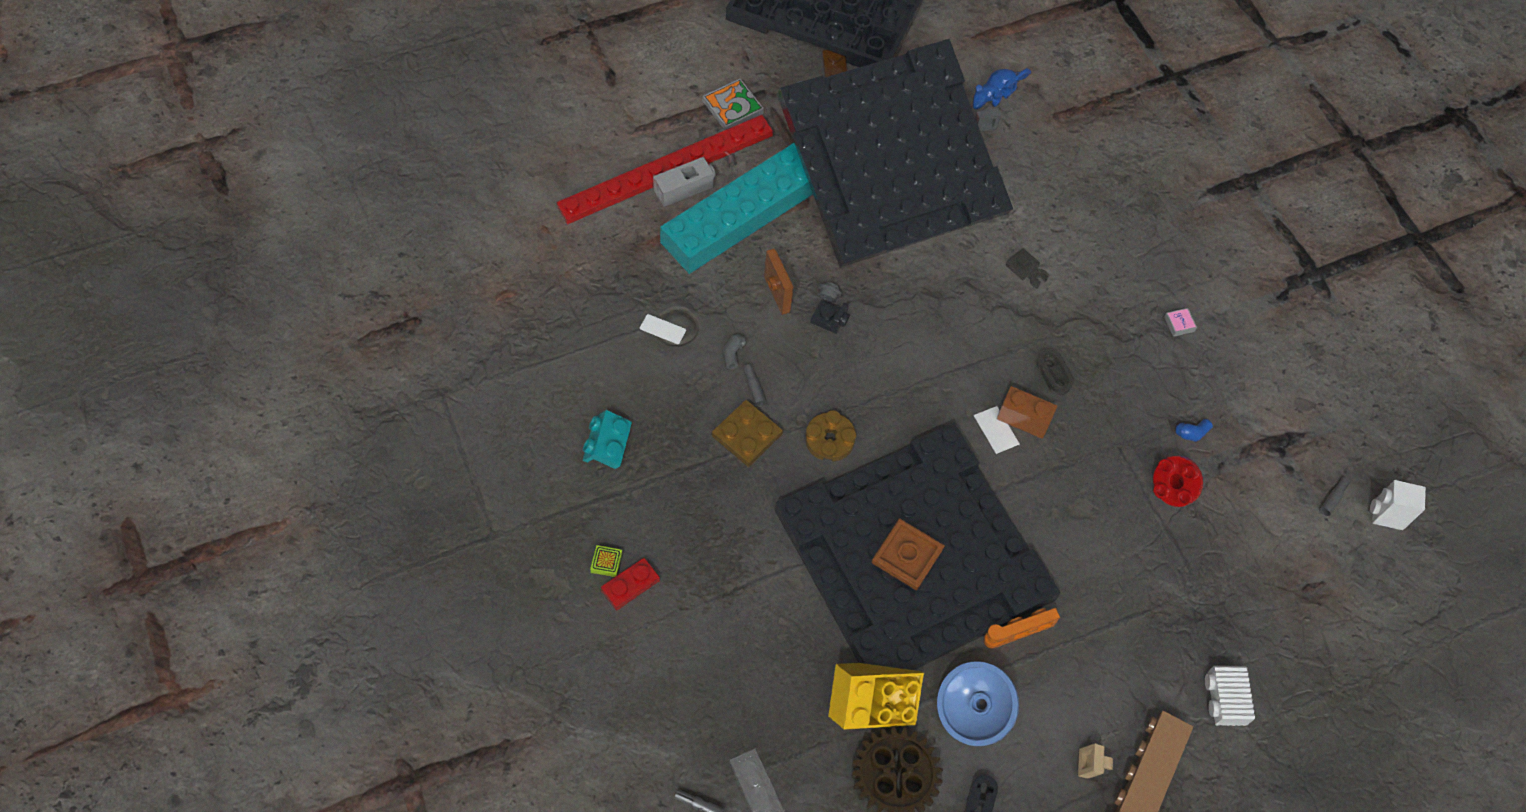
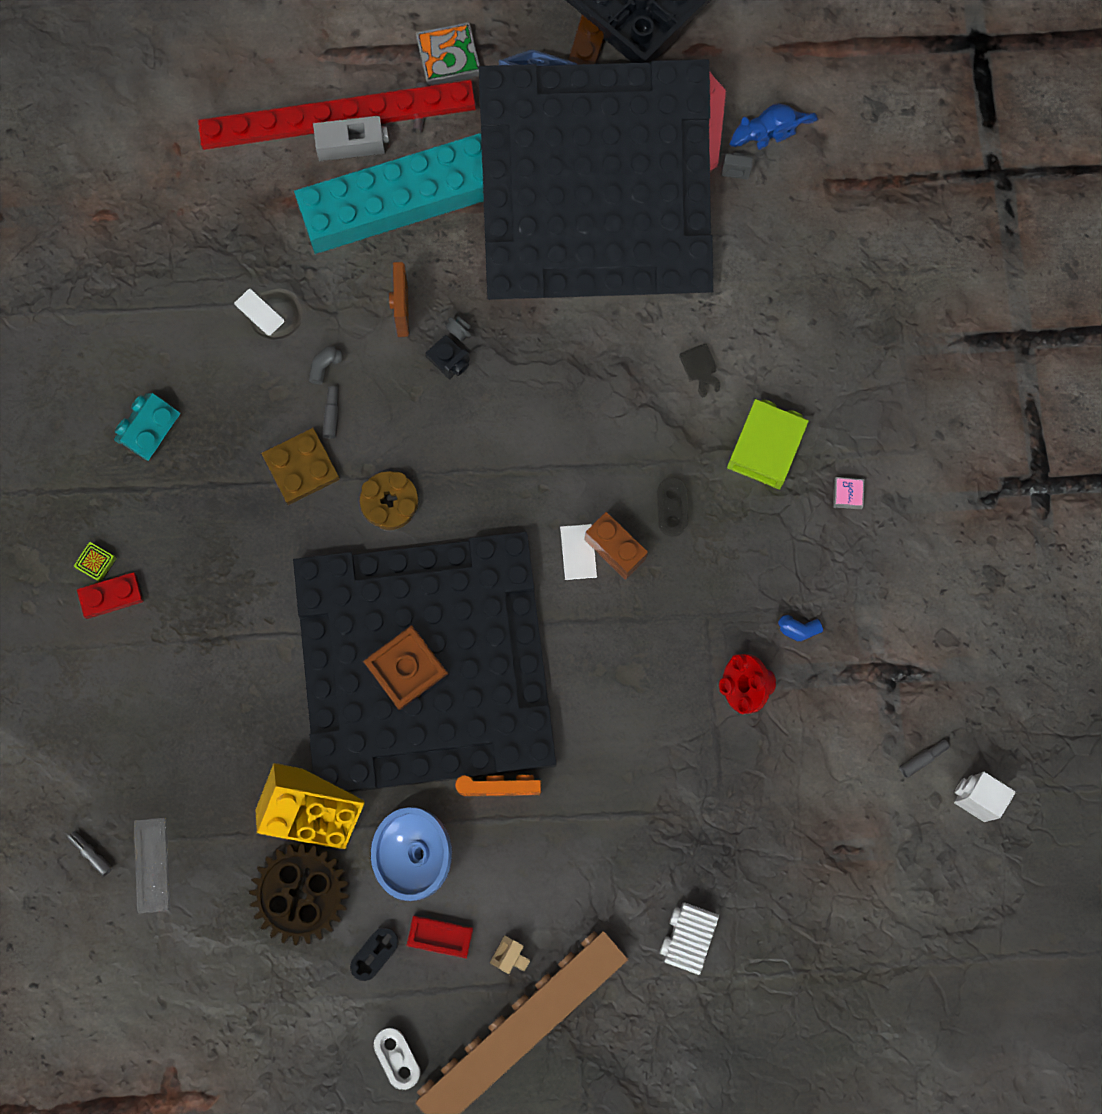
camera: 20 degrees right, 15 degrees up
none -> red tile [407,915,473,959]
none -> lime brick [727,399,809,490]

